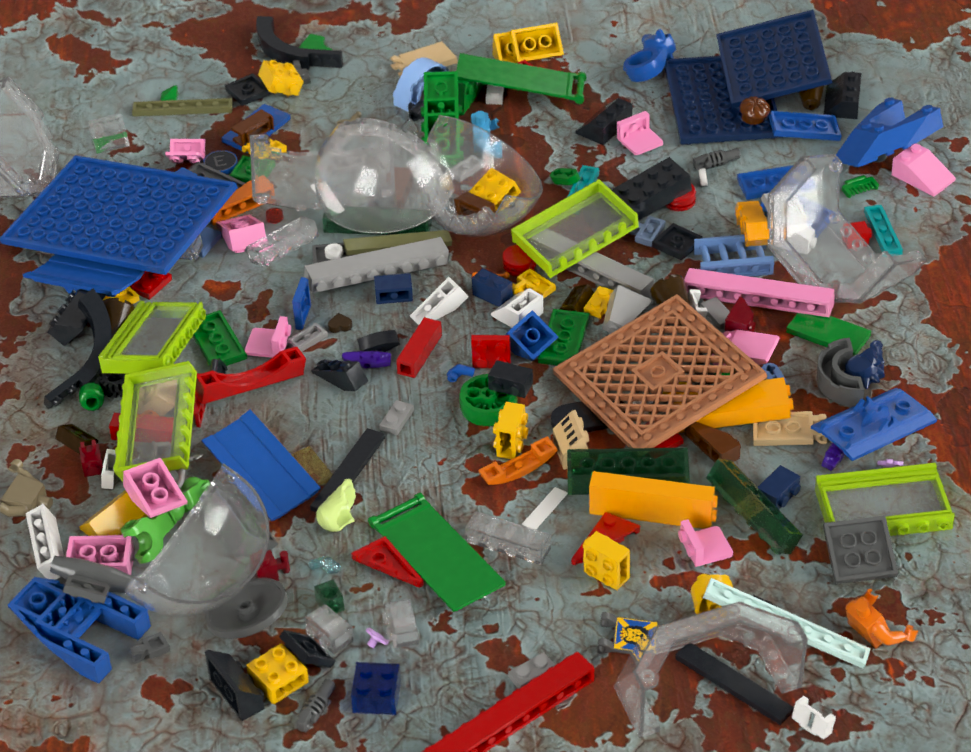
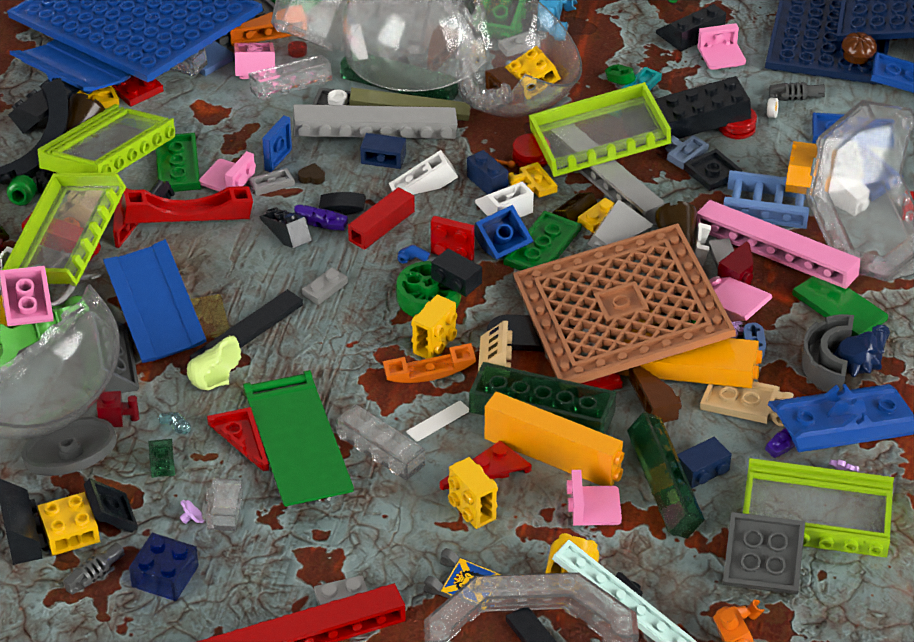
camera: 15 degrees right, 0 degrees up
clear brick [305,604,354,654] -> none

